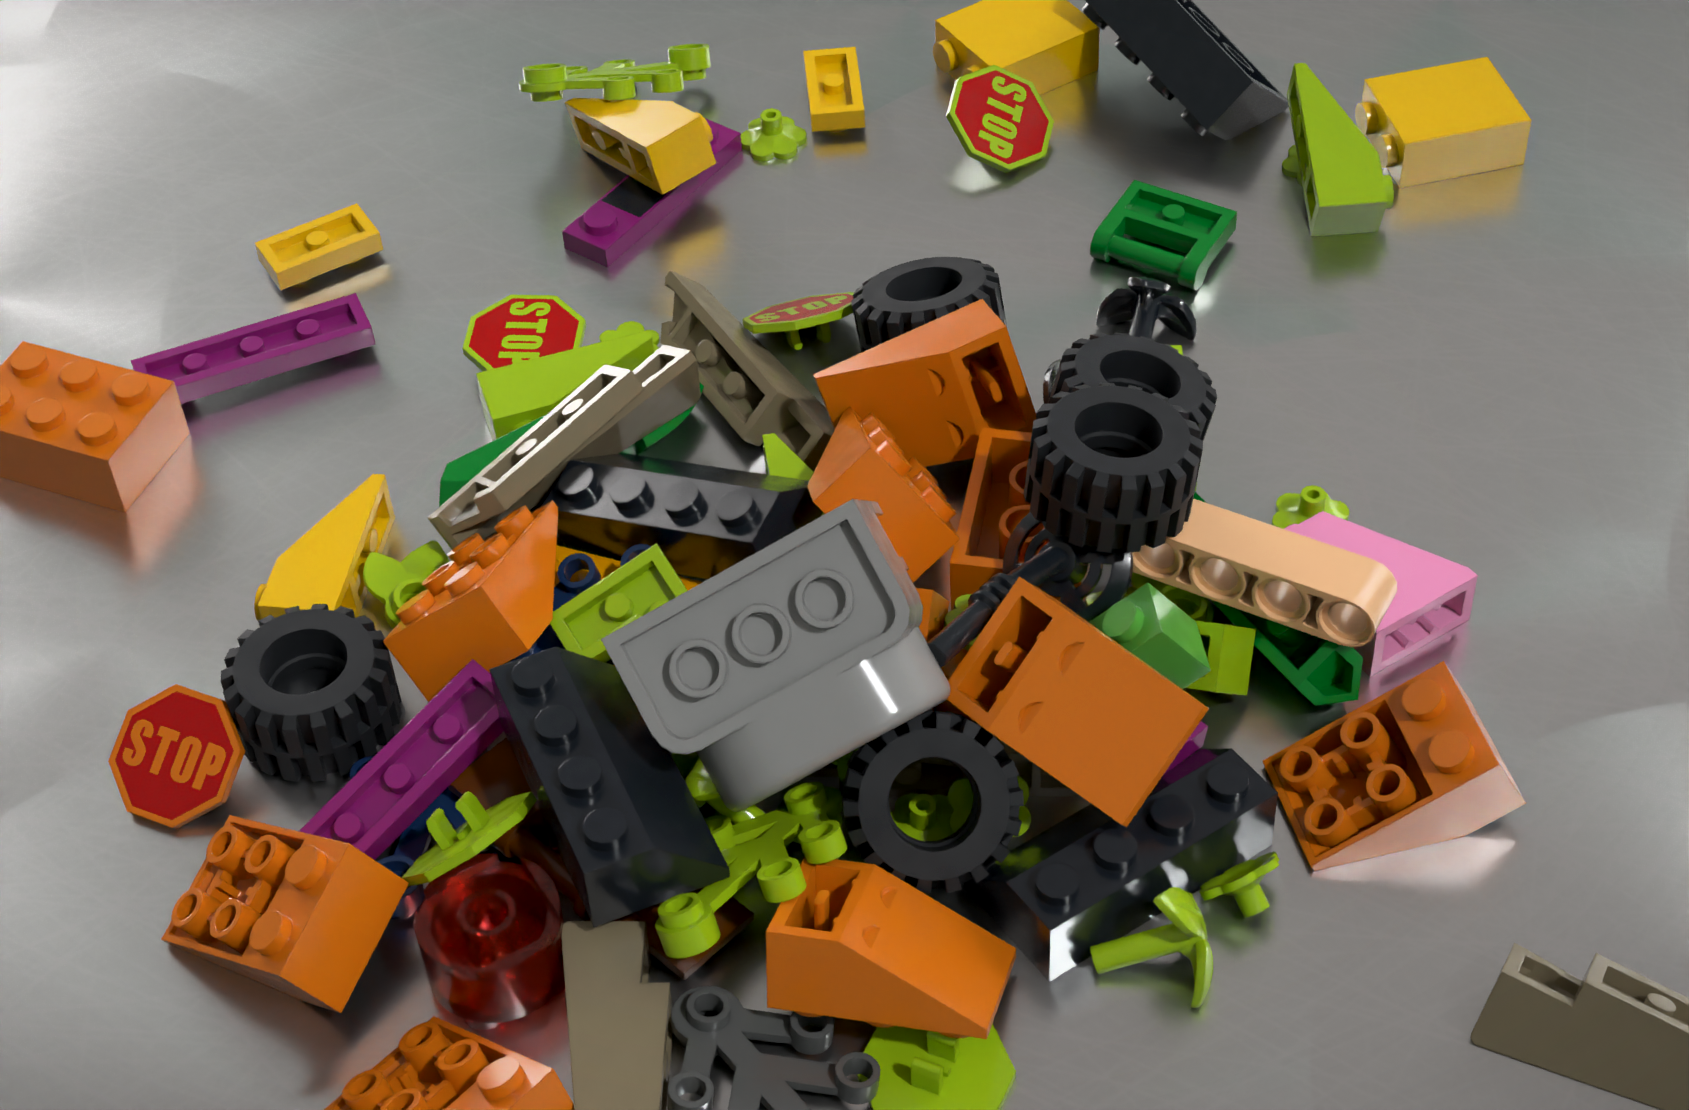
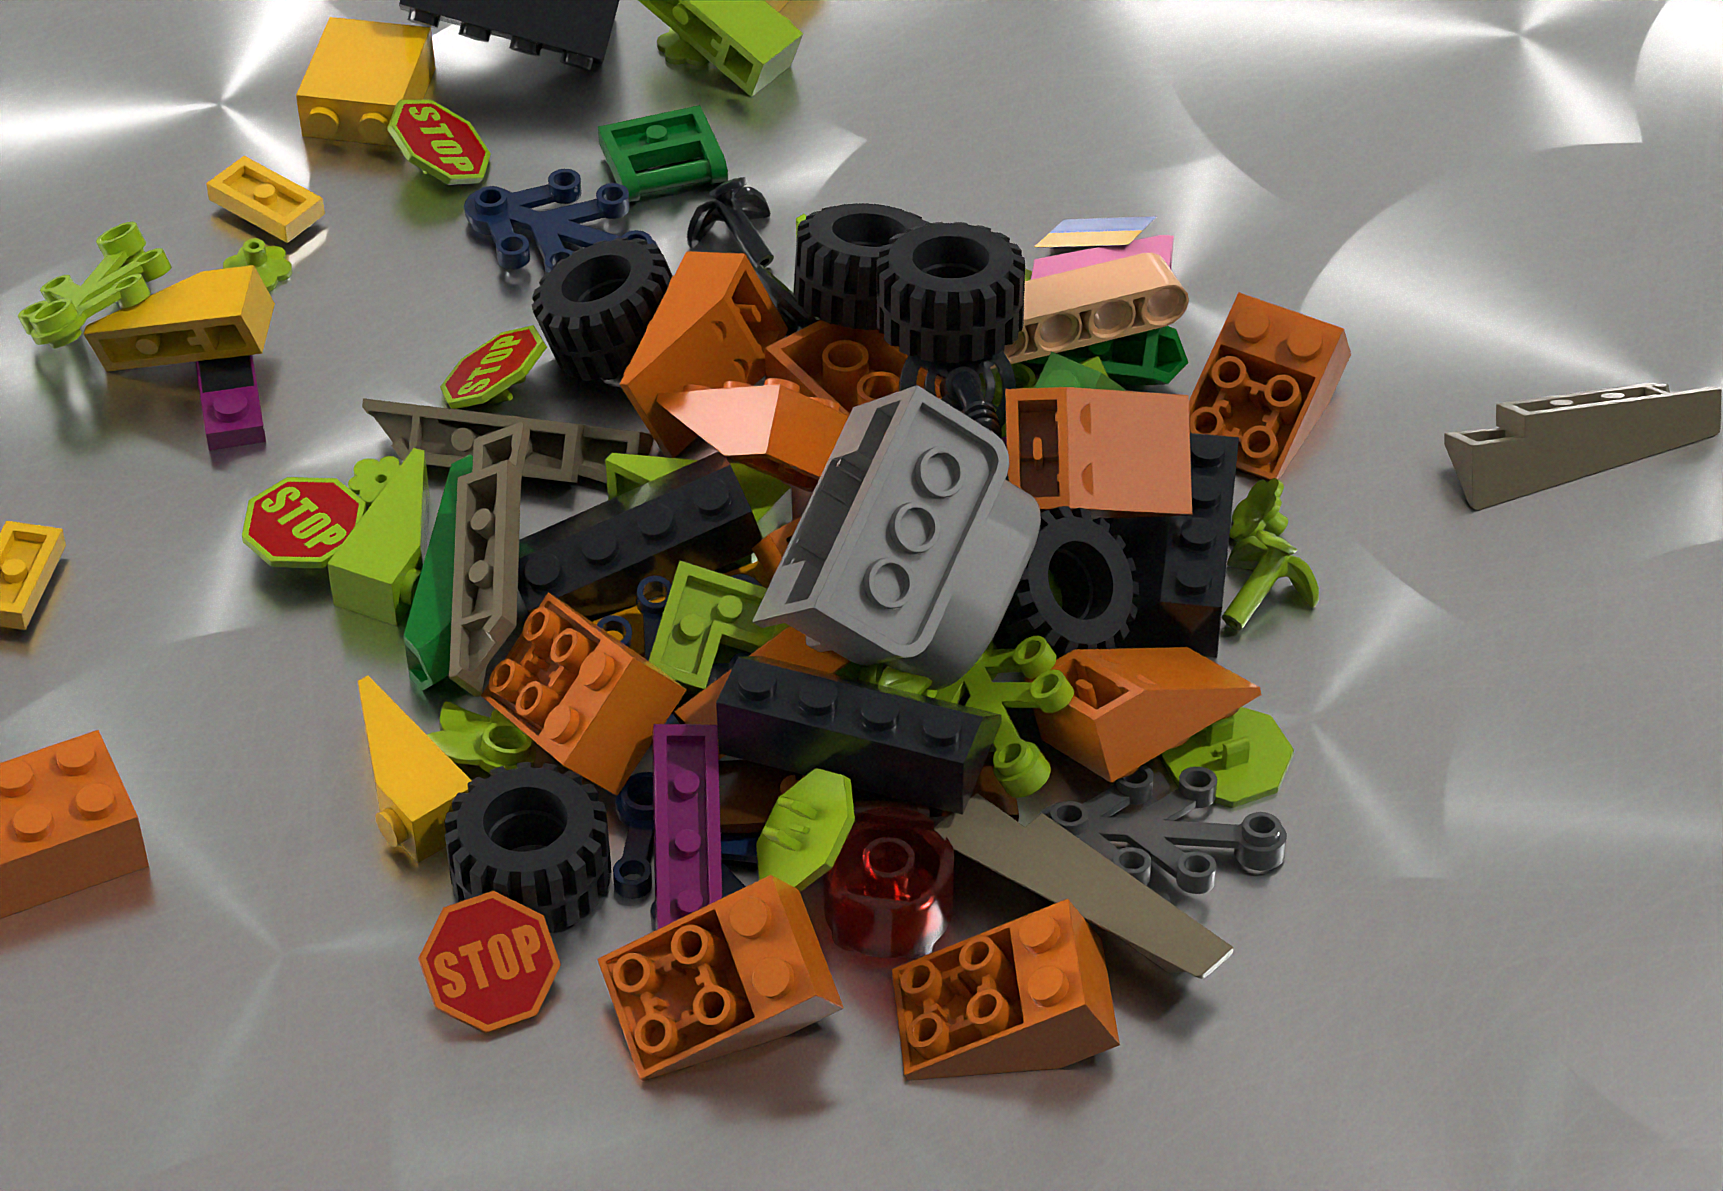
camera: 50 degrees left, 0 degrees up
magenta plate [130,293,376,405] -> none
none -> dark blue plant [464,169,658,273]
none -> sticker [1033,216,1157,248]

